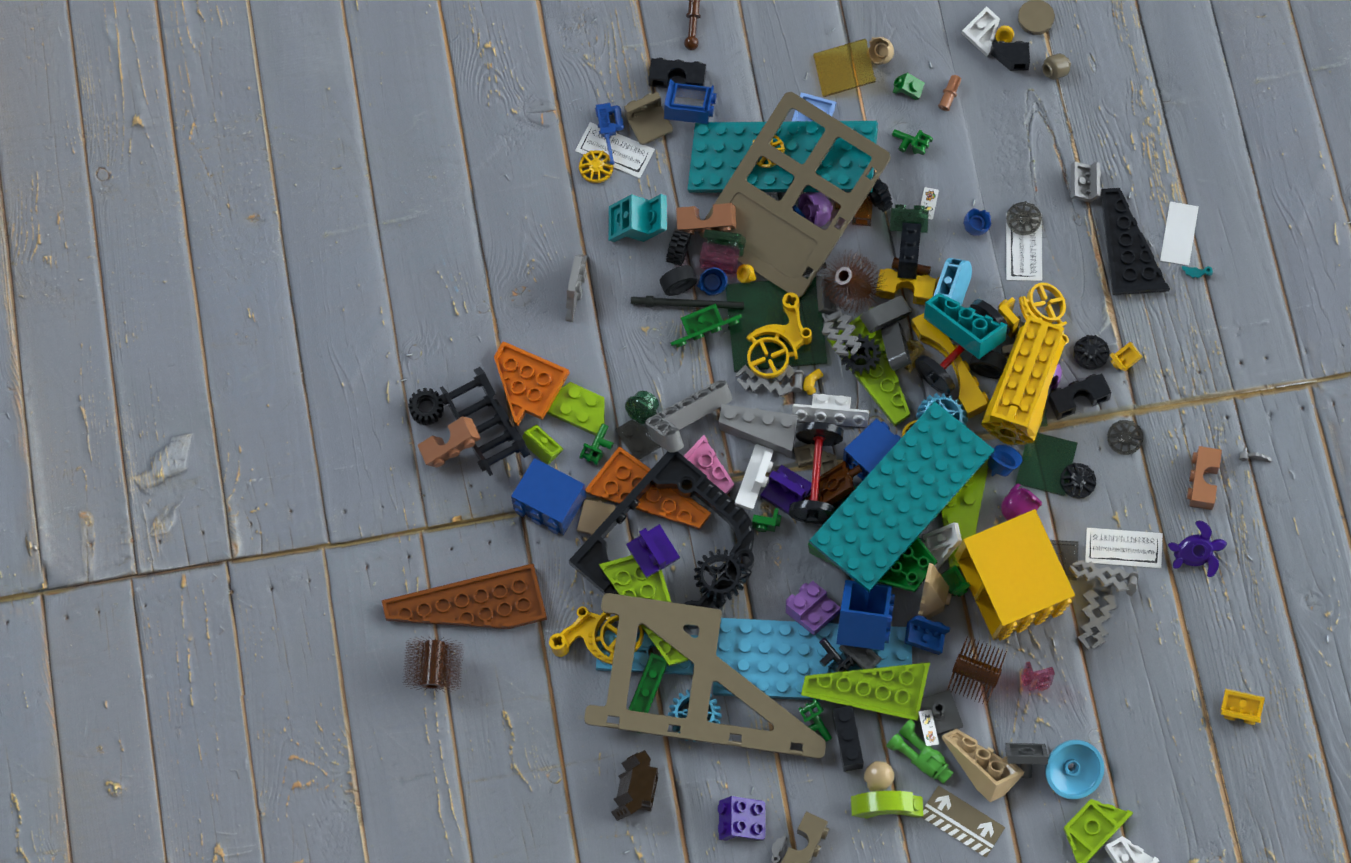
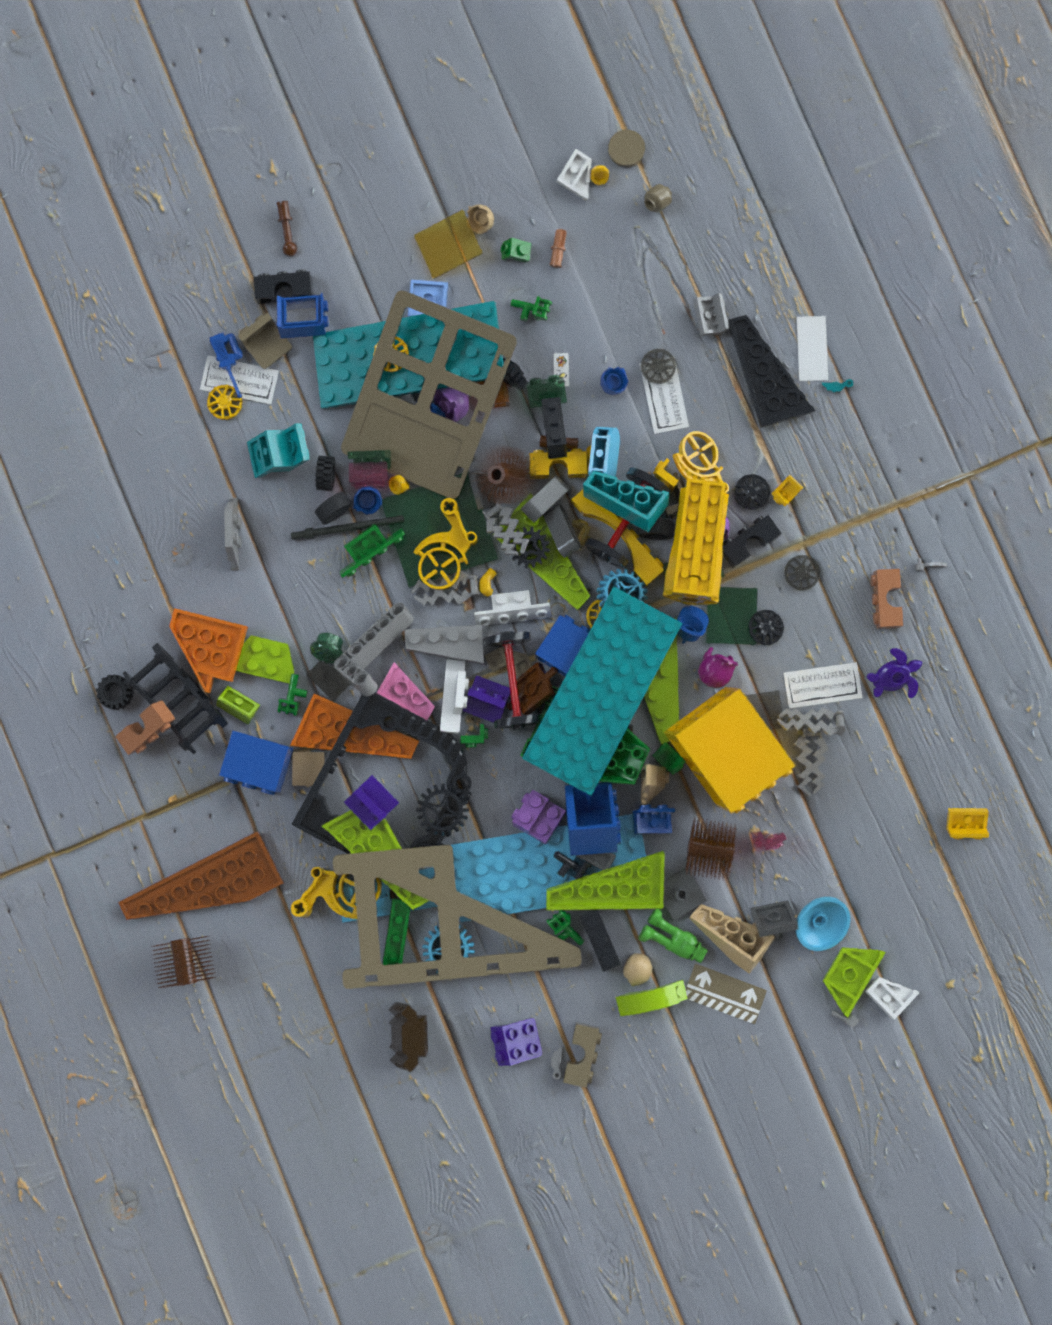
camera: 15 degrees left, 15 degrees up
nougat arch [676,203,736,235] -> none
white sticker [919,710,939,746] -> none
white wing [923,522,962,570] -> none
black slope [991,41,1030,71] -> none

